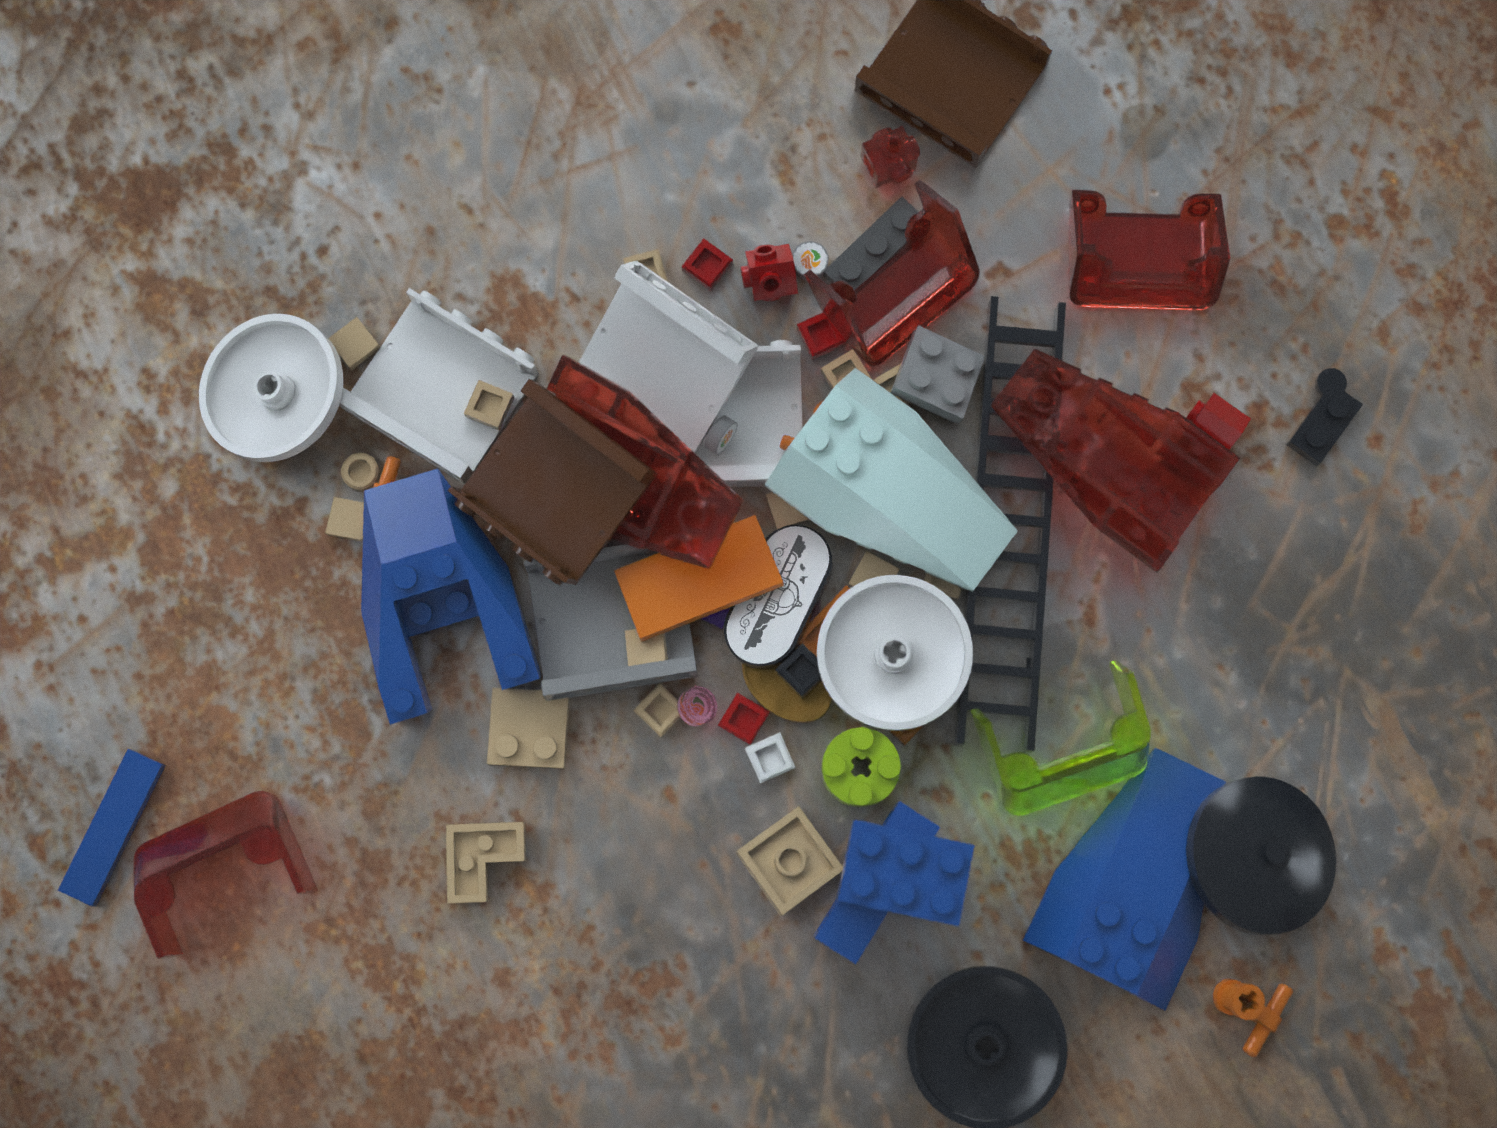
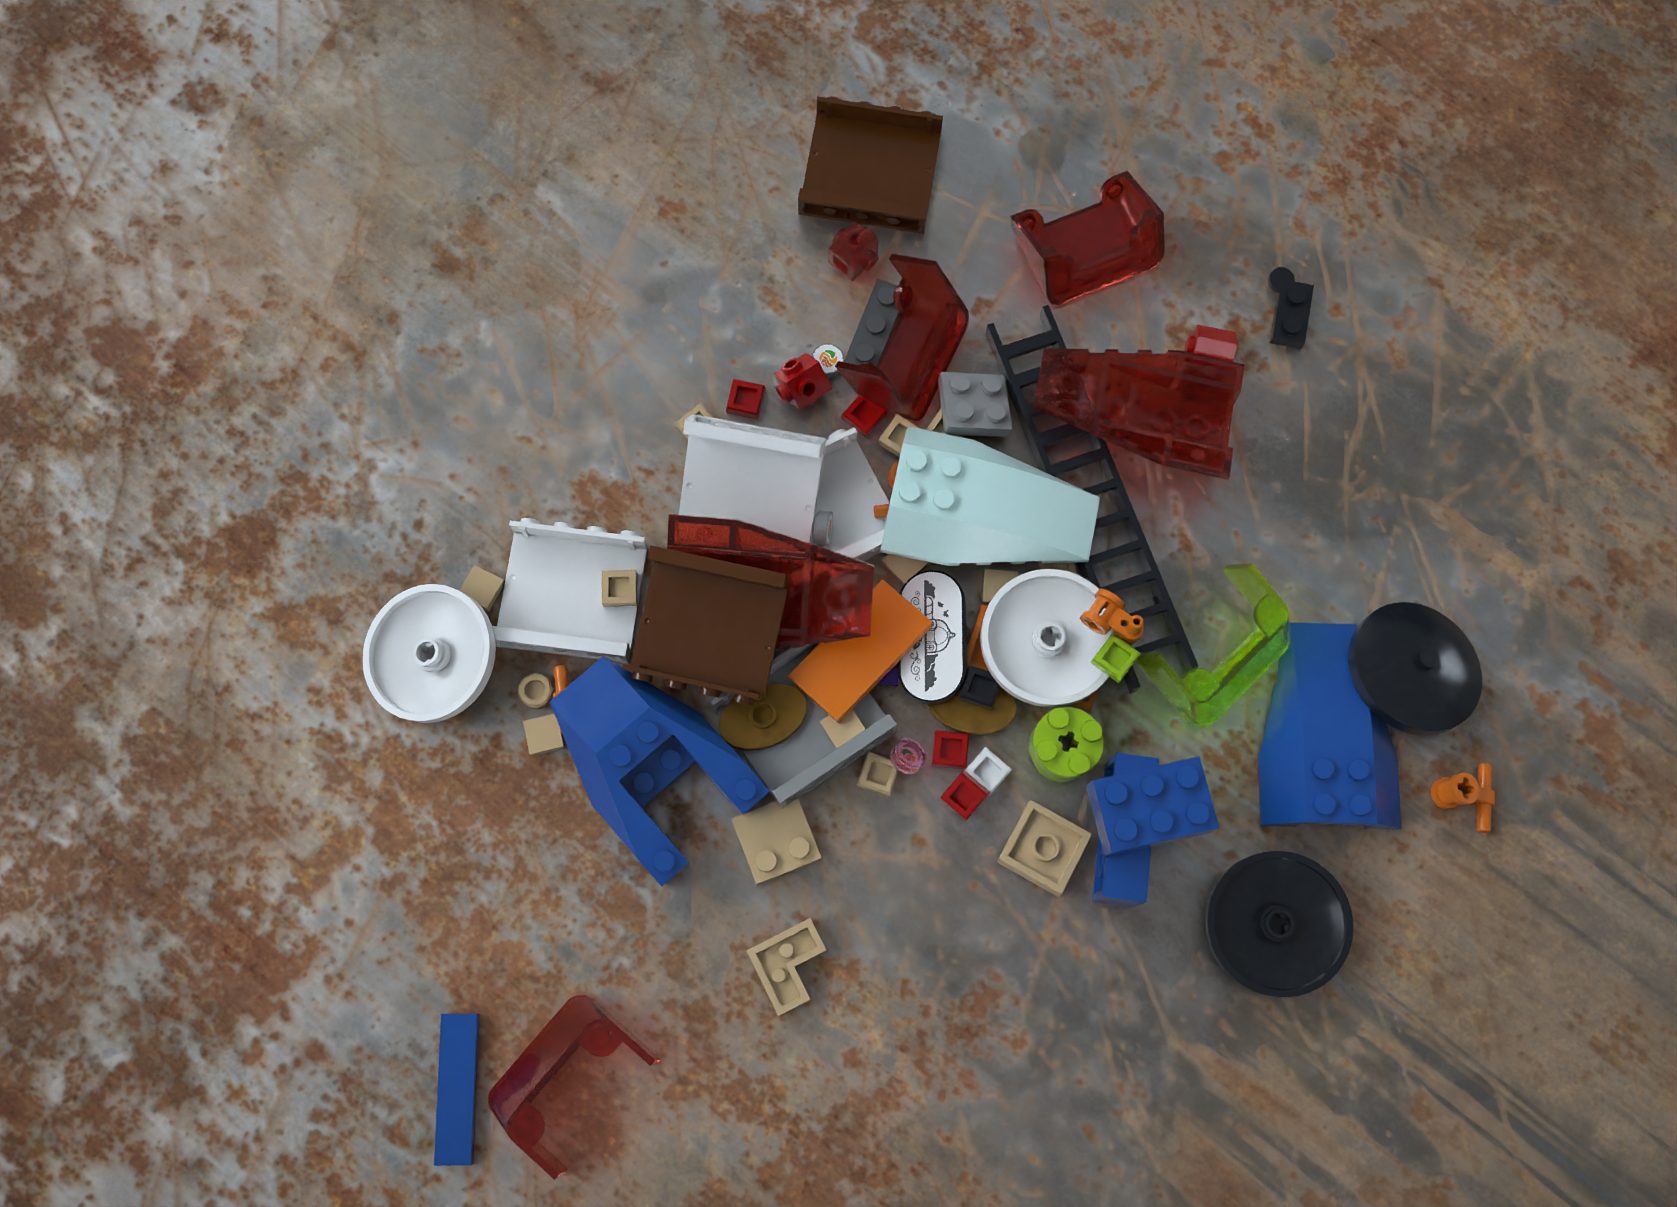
camera: 30 degrees left, 5 degrees down
none -> pearl gold piece [719,683,807,750]
none -> red tile [940,770,990,820]
none -> orange piece [1080,588,1144,646]
none -> lime tile [1090,633,1141,683]

